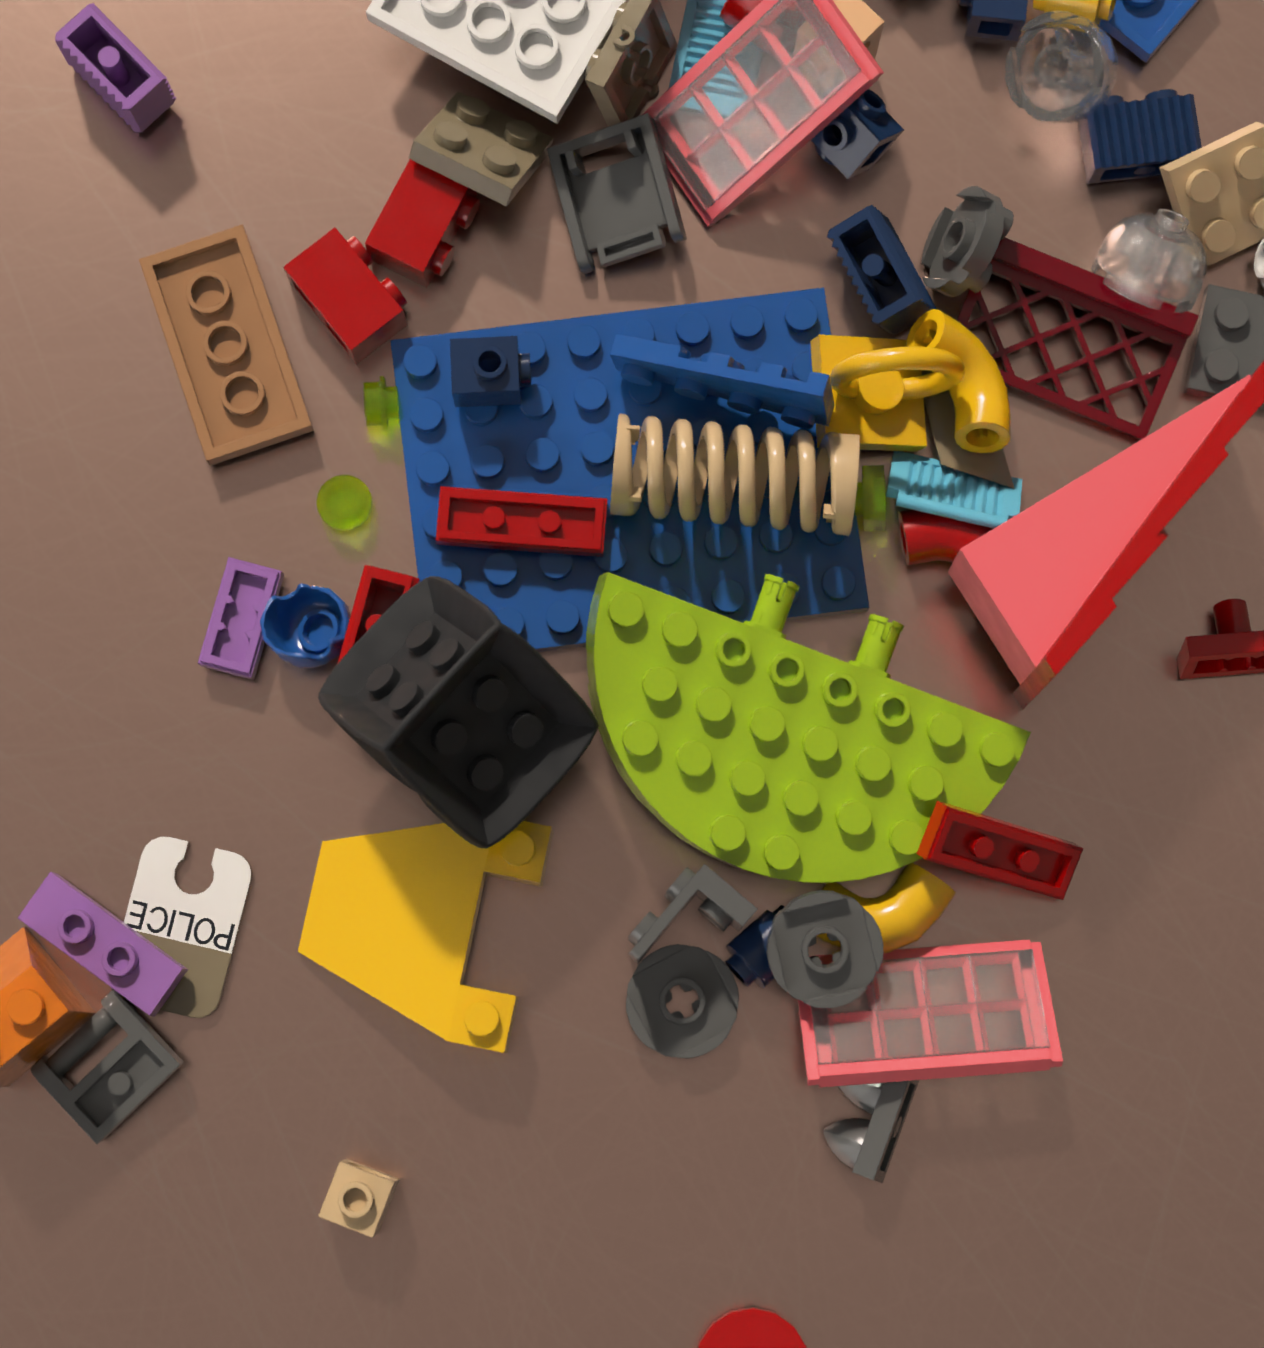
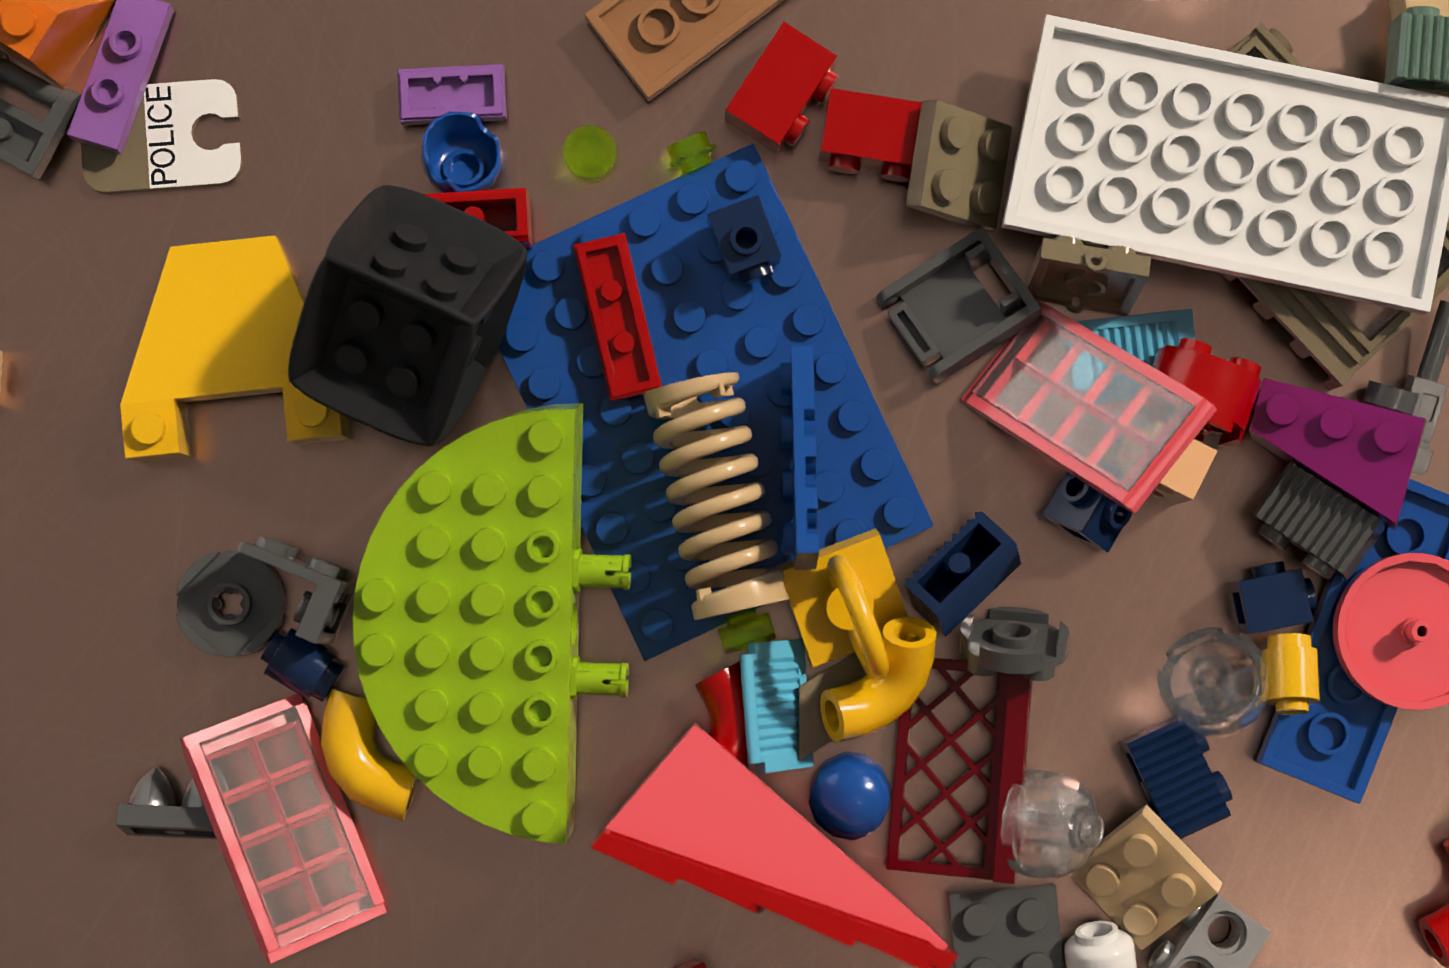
camera: 65 degrees right, 5 degrees up
dark grey plate [766,890,883,1008] -> none
red tile [917,801,1084,900] -> none
none -> blue hair [809,752,891,840]

